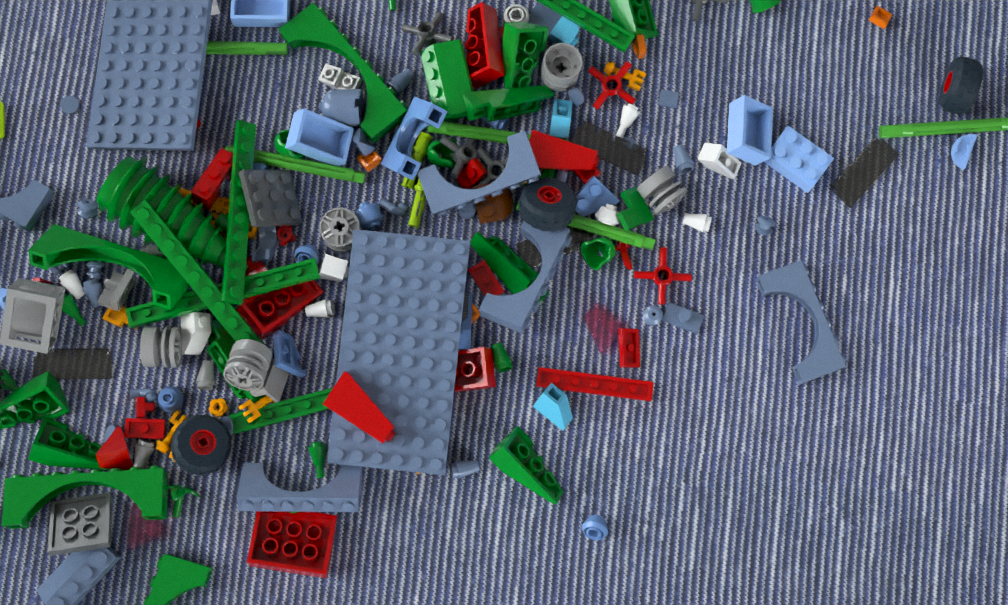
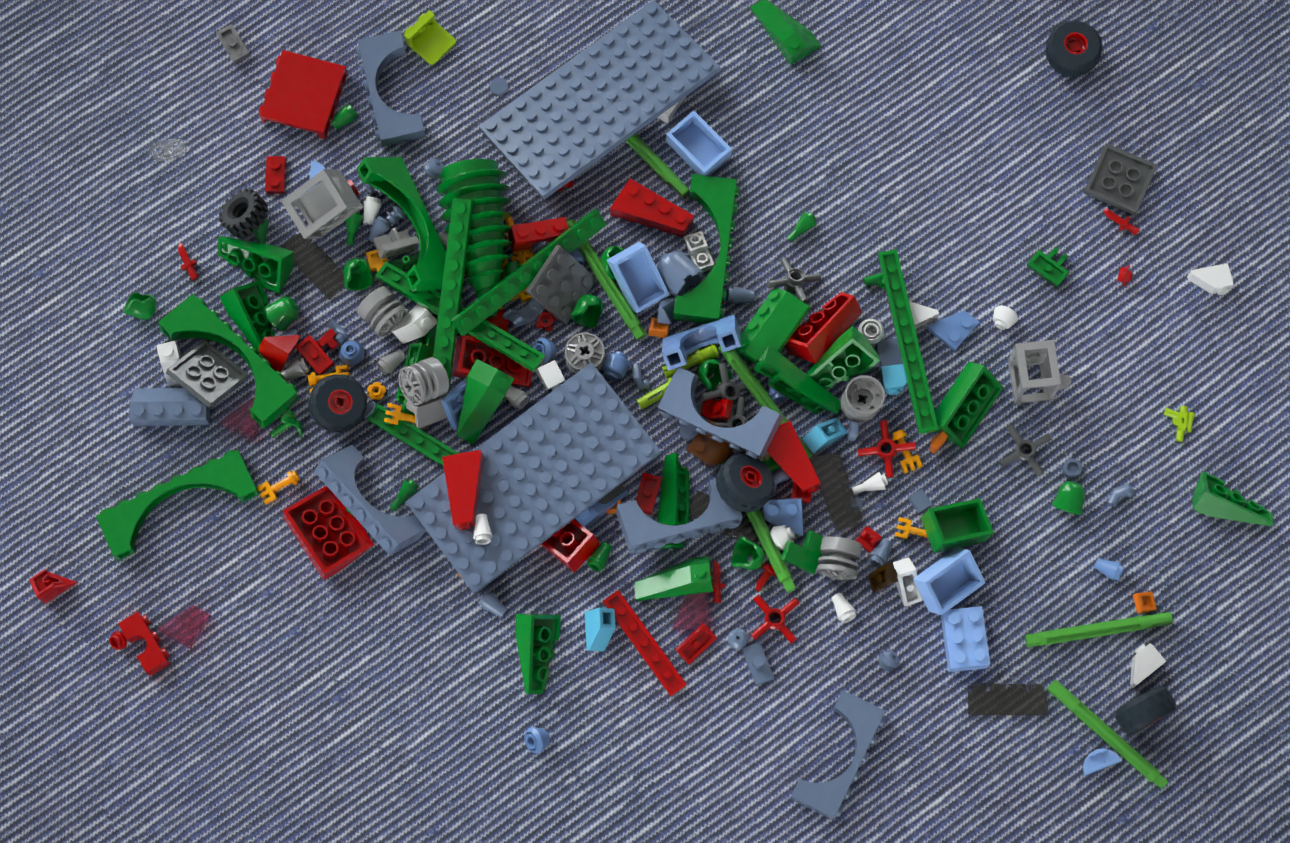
camera: 55 degrees right, 5 degrees down
none -> white slope [156,341,182,387]
none -> light orange hinge [257,470,301,505]
none -> green hair [264,297,299,331]
none -> green hair [343,258,374,291]
none -> green plant [390,253,419,273]
none -> green wedge [456,359,514,444]
none -> white cone [473,514,493,544]
none -> green hair [571,294,603,328]
none -> red wedge [610,178,694,238]
none -> green wedge [634,556,713,601]
none -> red piece [713,561,726,603]
none -> red tile [855,525,882,553]
none -> dark brown plate [868,563,898,593]
none -> light orange hinge [894,517,930,543]
none -> green piece [921,498,994,553]
none -> bright green piece [1025,612,1173,647]
none -> medium blue cone [1094,558,1125,581]
none -> white slope [1130,643,1166,688]

